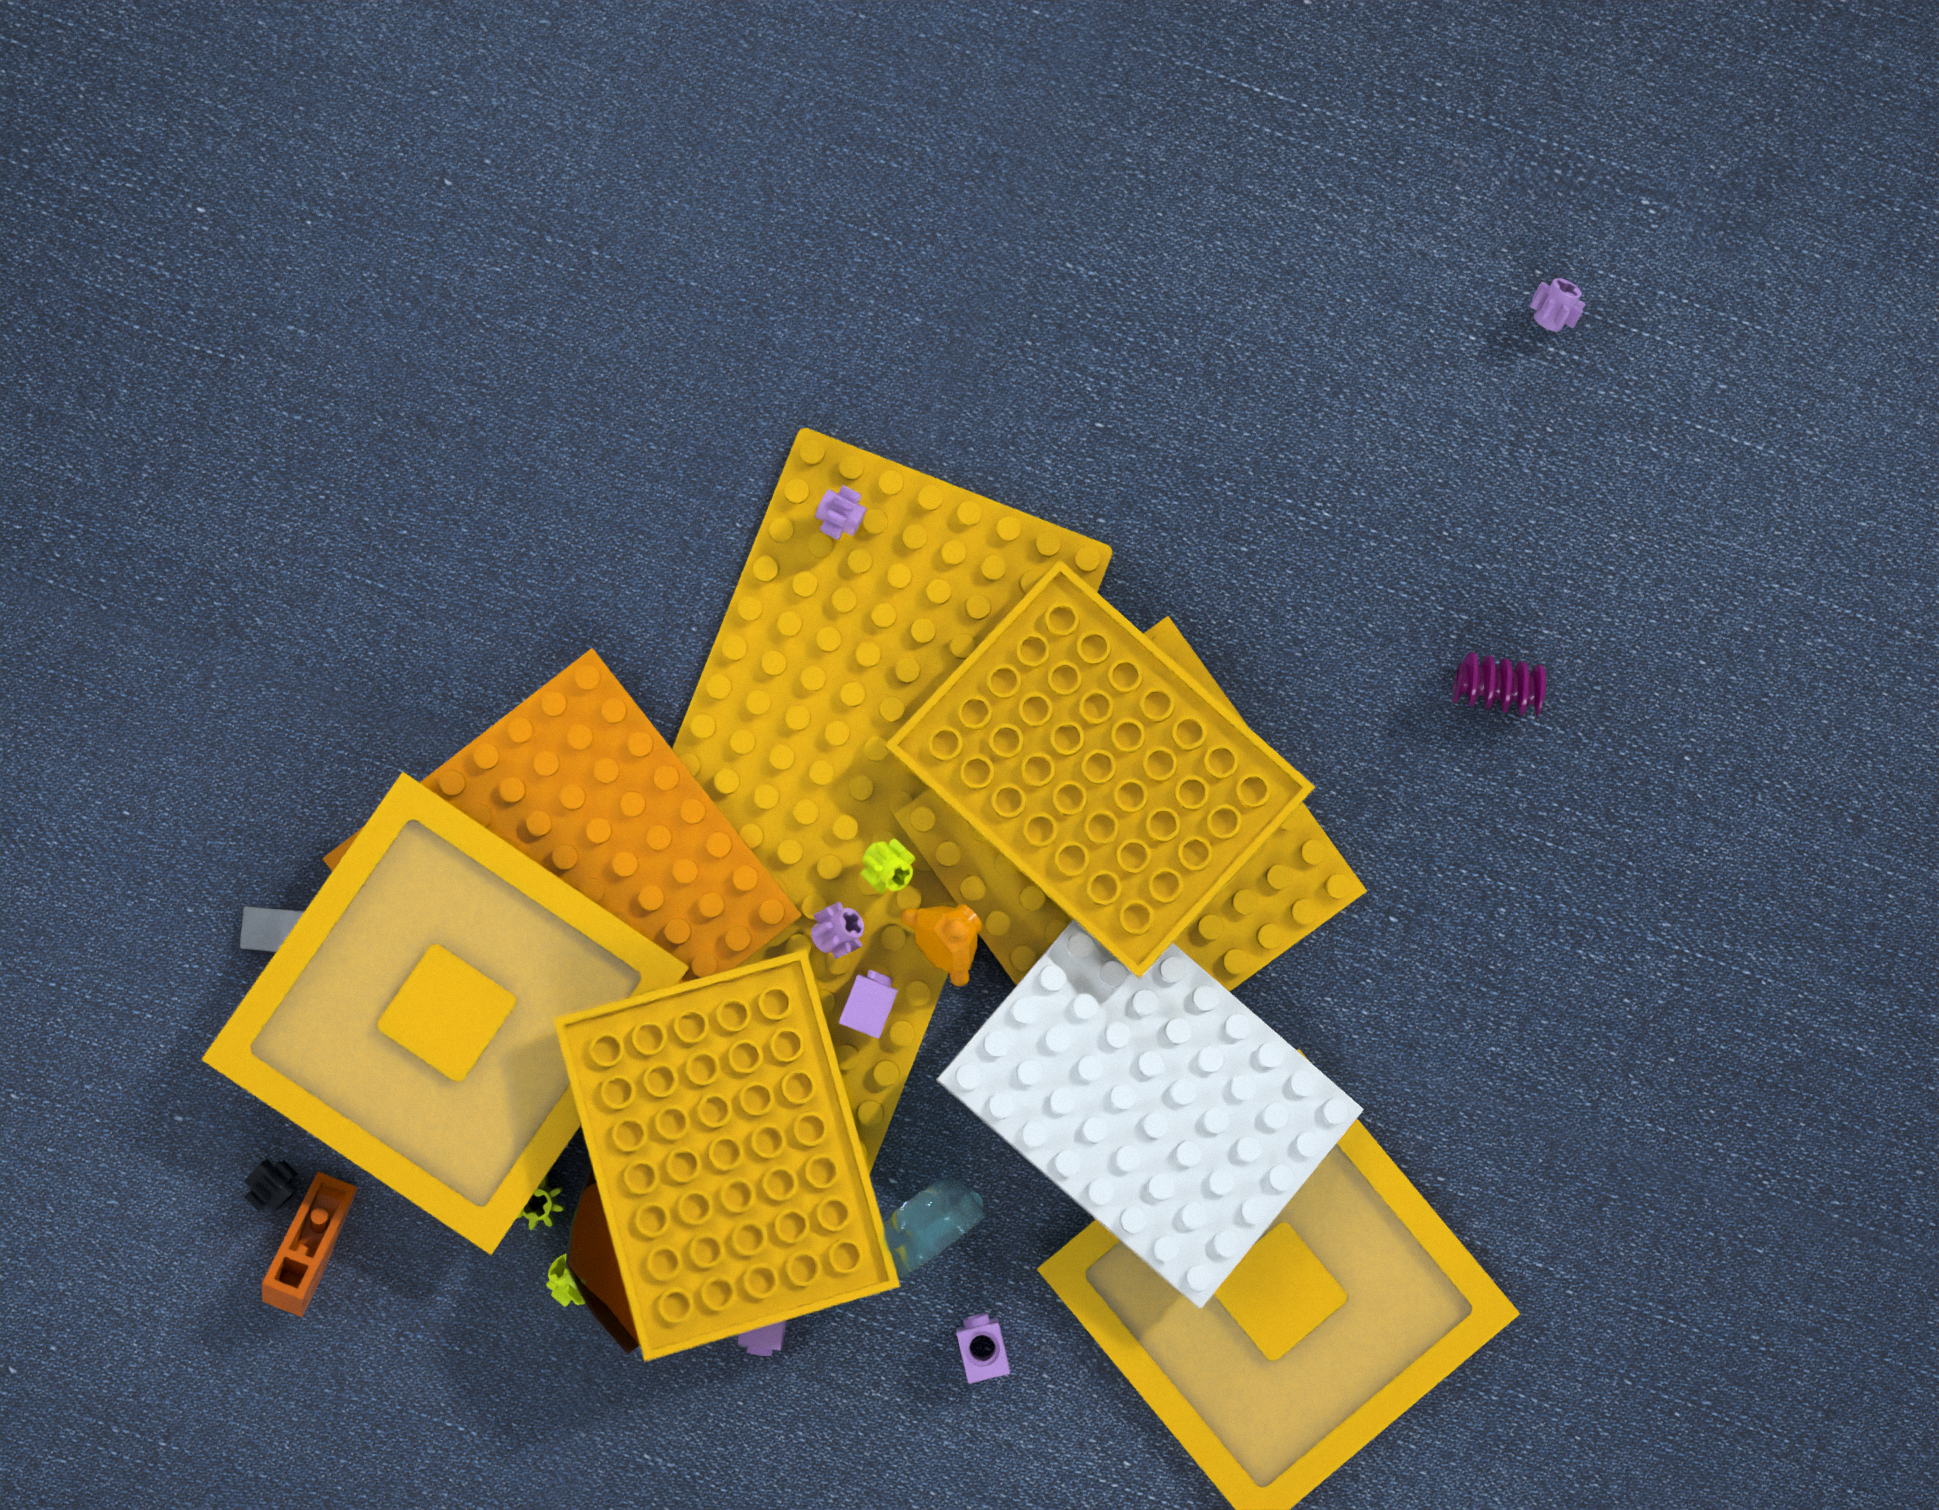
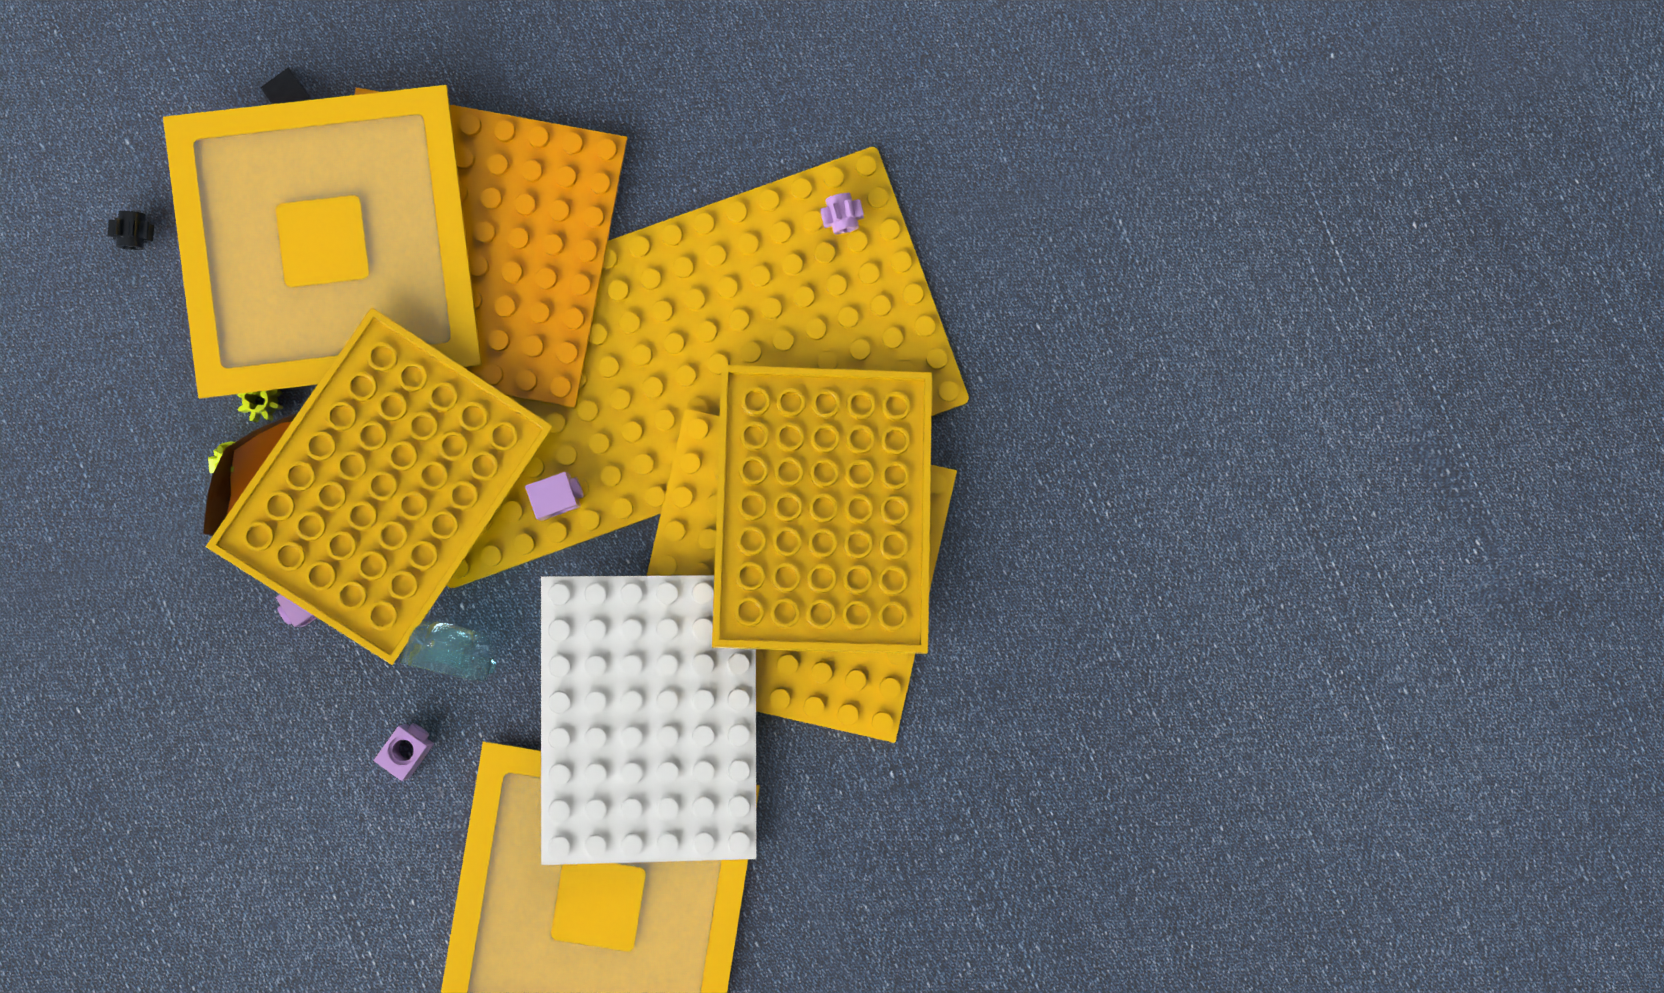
camera: 50 degrees right, 0 degrees up
orange slope [262,1172,357,1317] -> none
lavender gear [811,902,864,959] -> none
neon yellow gear [860,838,915,894] -> none
light orange rock [901,904,982,987] -> none
magenta piece [1452,652,1546,718] -> none
lavender gear [1529,278,1585,332] -> none

